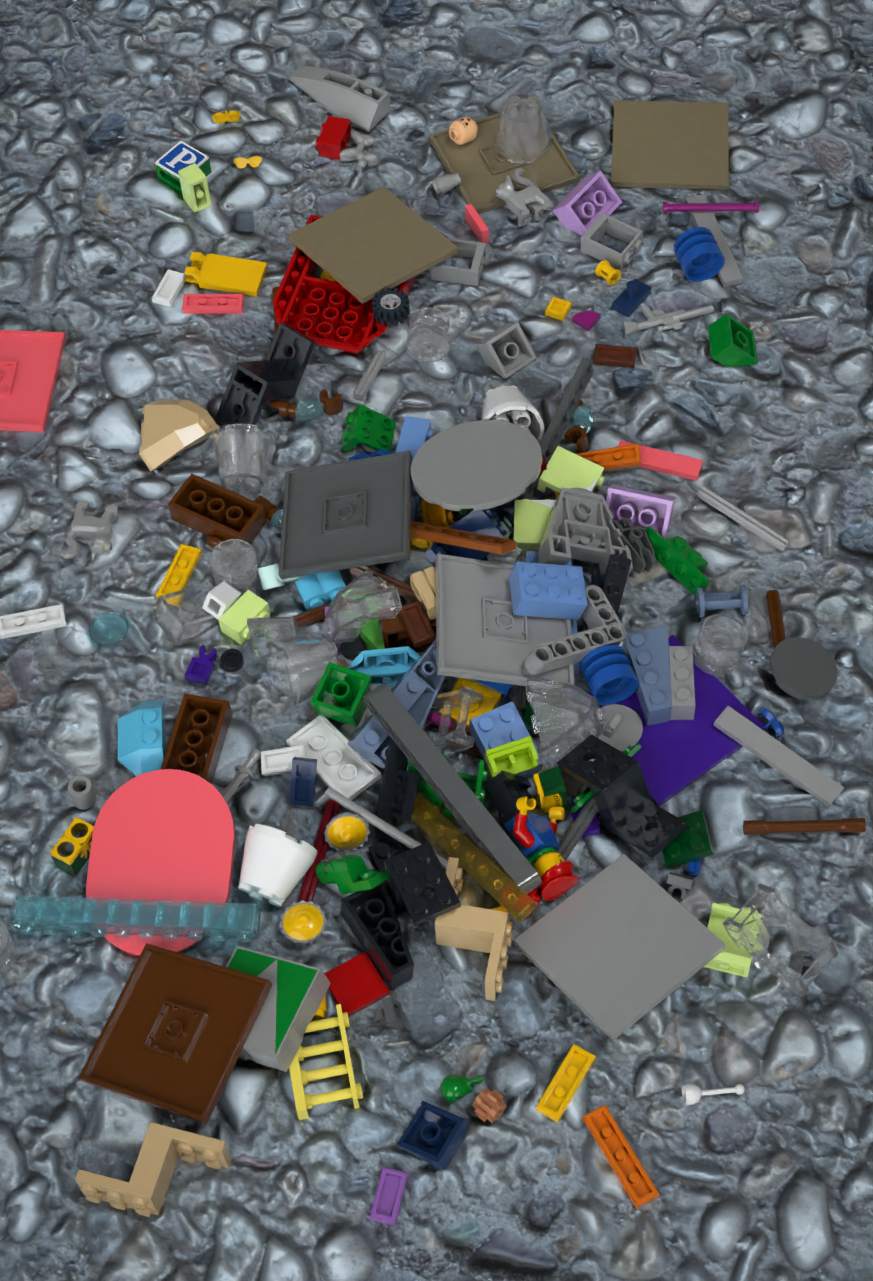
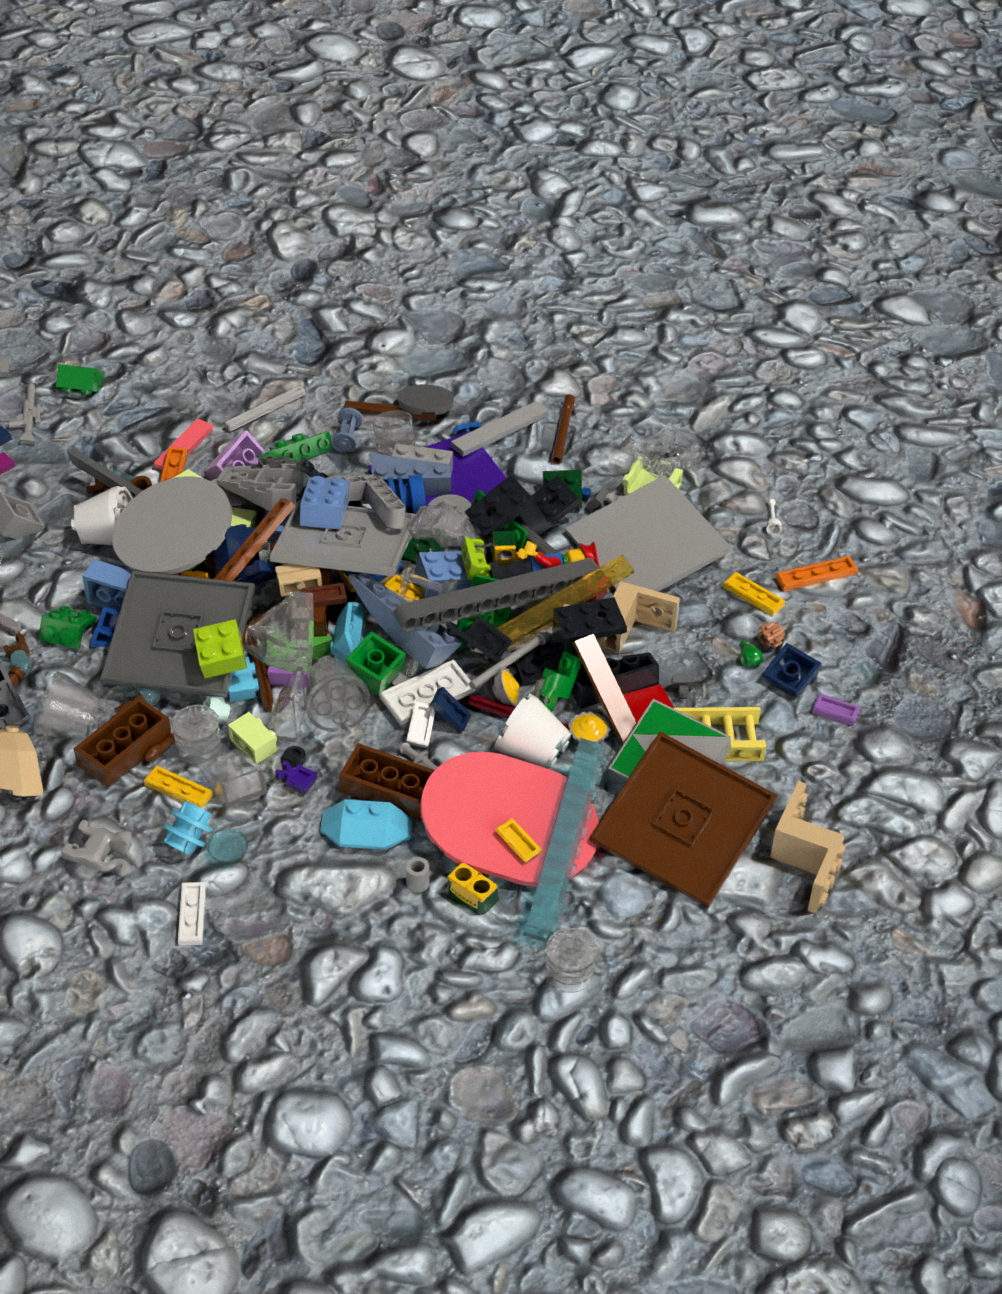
camera: 85 degrees left, 10 degrees down
white brick [202,581,241,619] -> none
copper tile [593,344,637,368] -> none
none -> medium azure piece [163,800,213,855]
none -> lime brick [193,619,247,678]
none -> yellow tile [495,818,542,863]
none -> tile [573,634,637,746]

